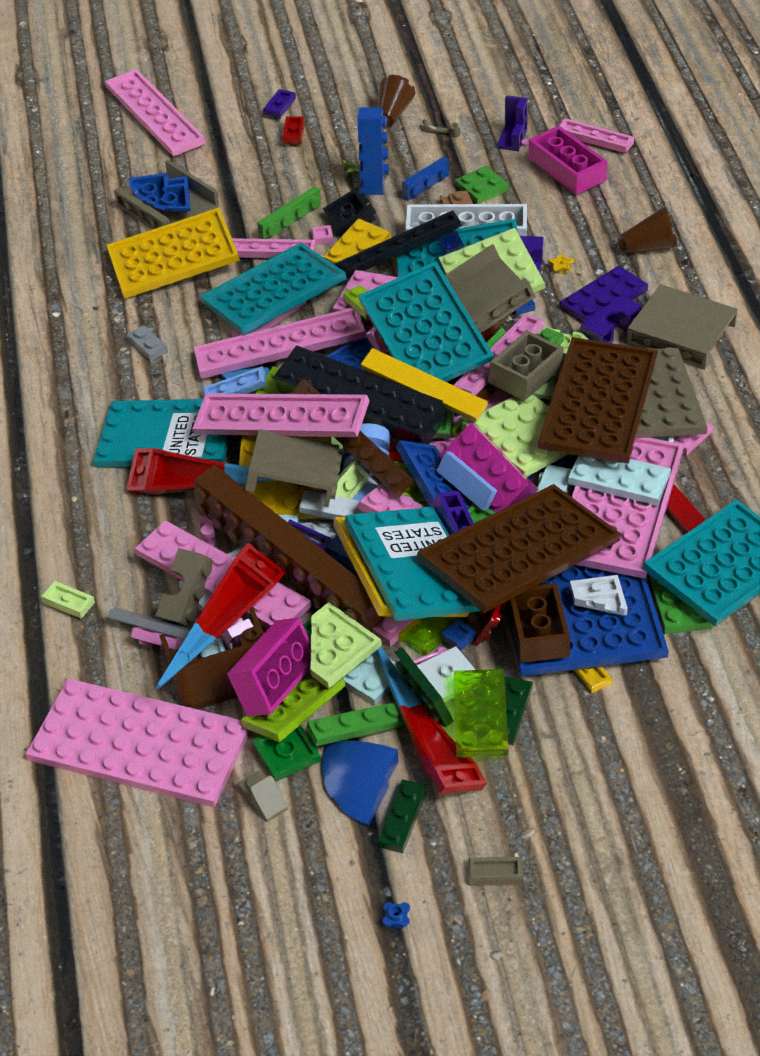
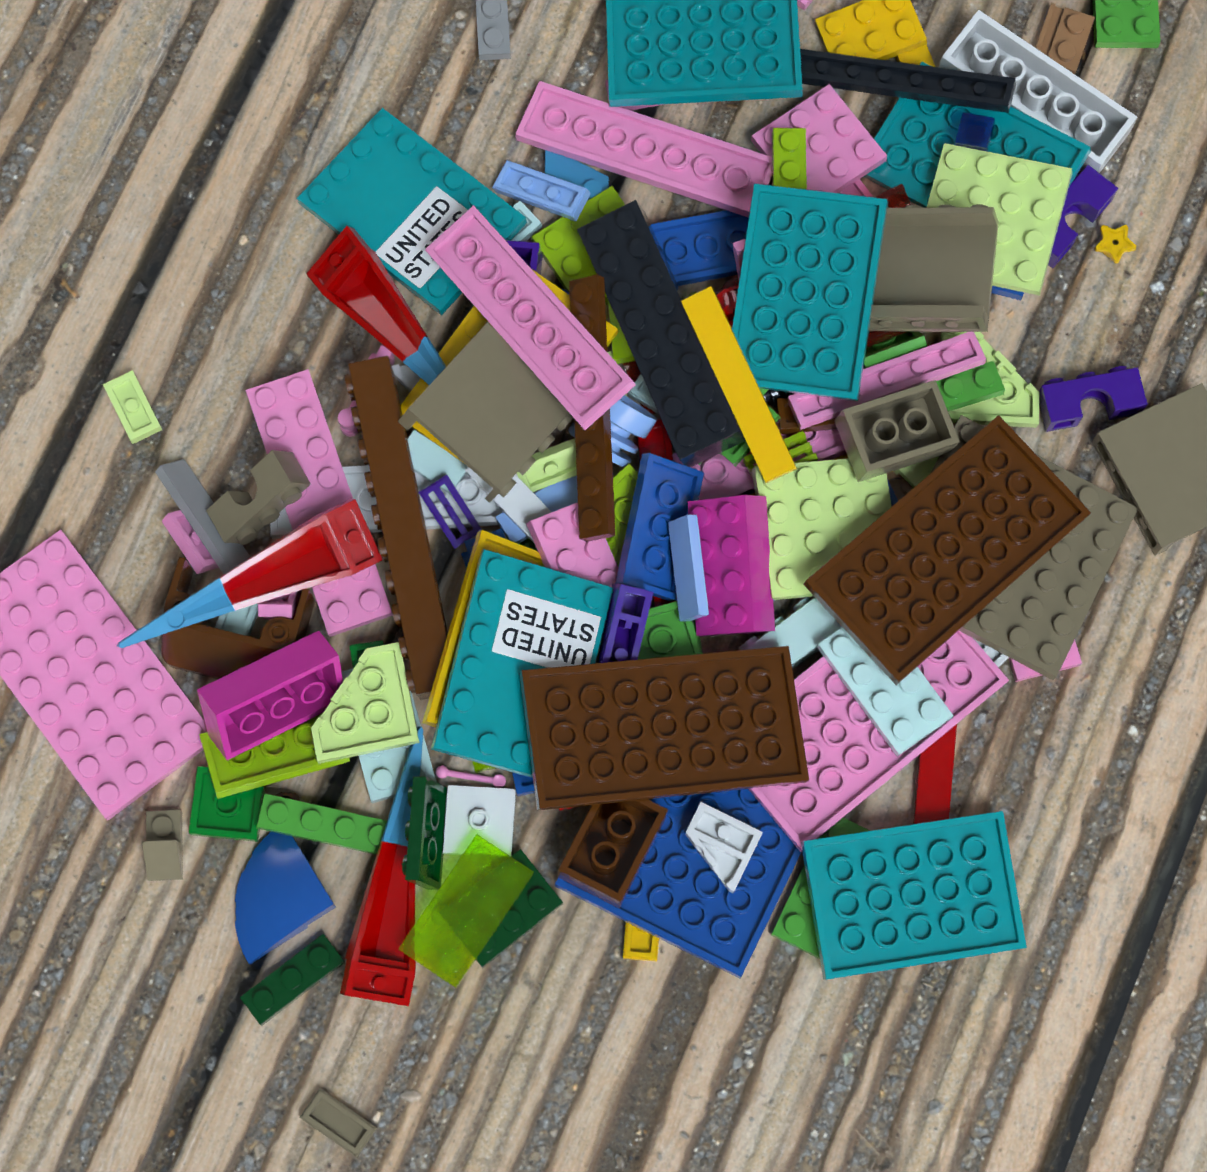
camera: 30 degrees right, 30 degrees up
blue plate [382,902,410,929] -> none
dark purple plate [560,266,648,323] -> none

